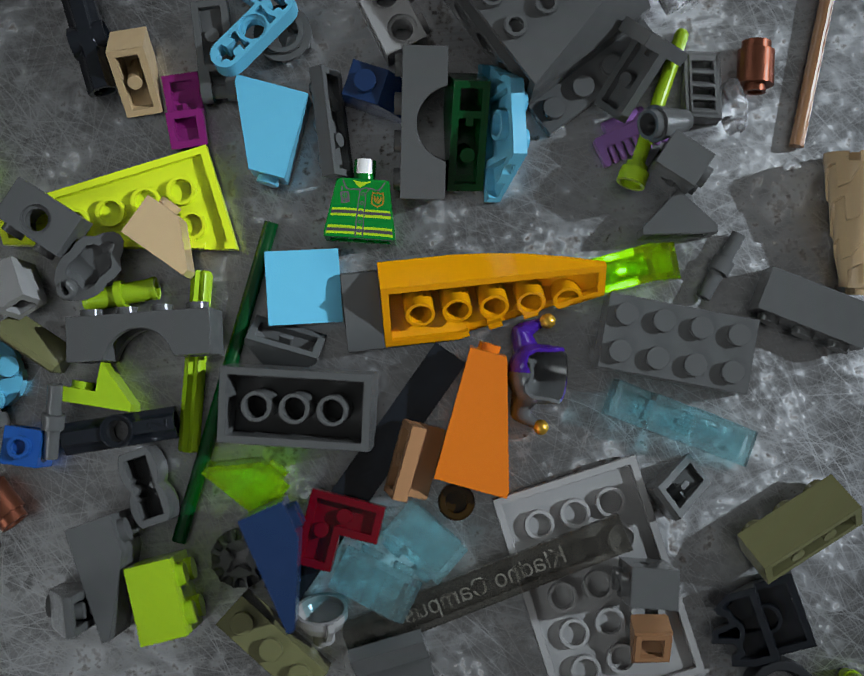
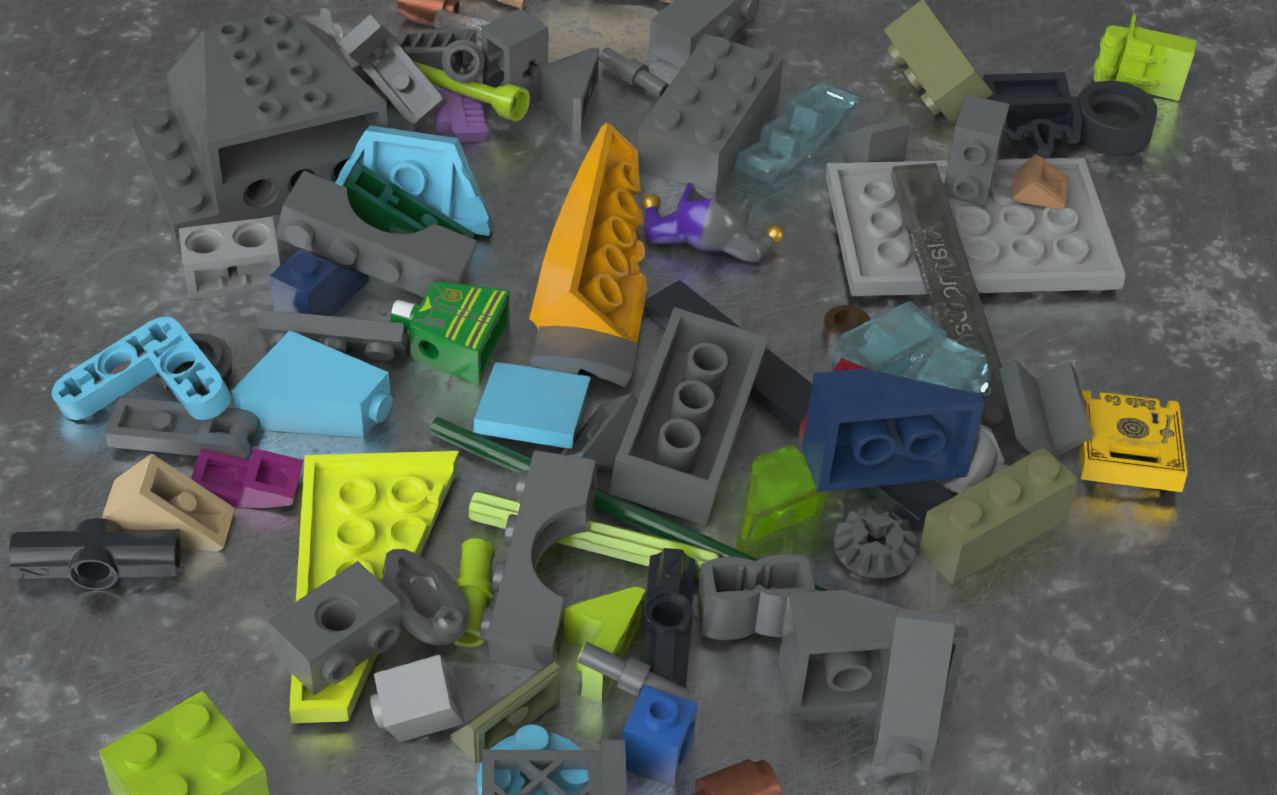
camera: 75 degrees left, 40 degrees down
tan slope [121,195,195,280] -> none
lime brick [123,549,206,648] -> none
medium nougat panel [384,419,446,503] -> none
orange slope [434,341,509,499] -> none
clear neon green slope [591,242,681,294] -> none

